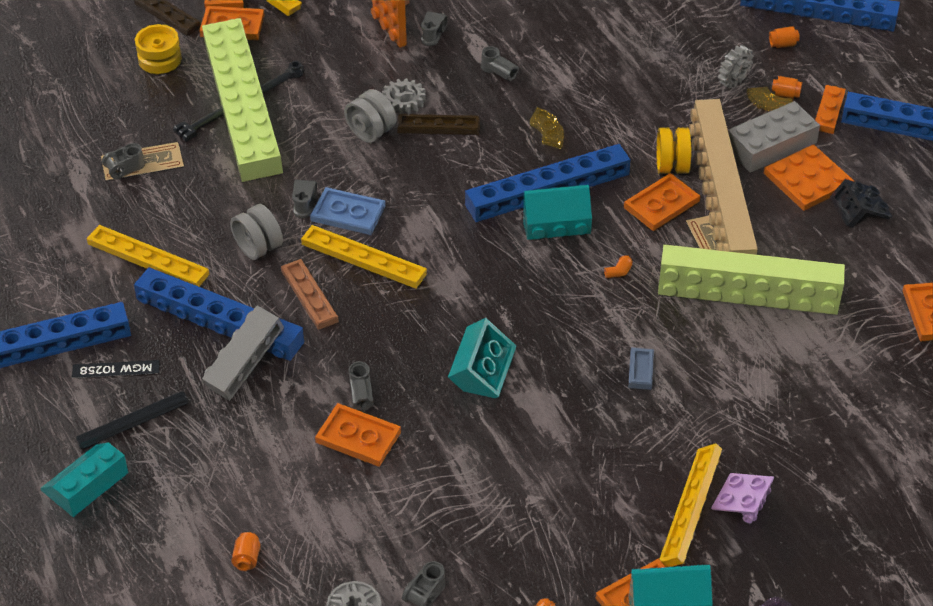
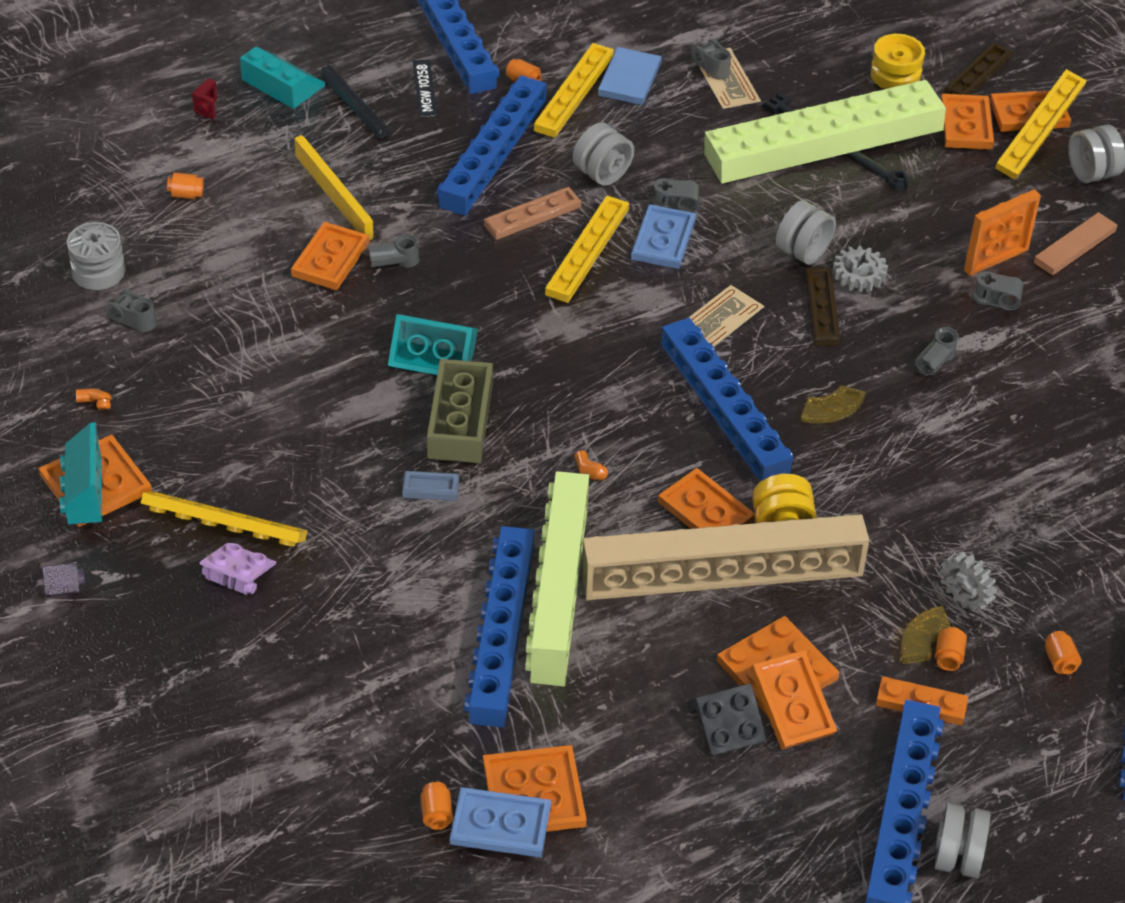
camera: 85 degrees right, 0 degrees up
light grey brick [202,305,284,401] -> none
teal slope [523,185,592,240] -> none
light grey brick [728,101,820,173] -> none
none -> dark red bracket [192,78,218,119]
none -> yellow tile [294,135,373,240]
none -> olive brick [427,359,493,463]
none -> blue brick [464,526,535,728]
none -> orange brick [506,59,542,82]
none -> medium blue tile [598,47,662,105]
none -> tan sticker [689,285,765,346]
none -> orange plate [750,650,837,750]

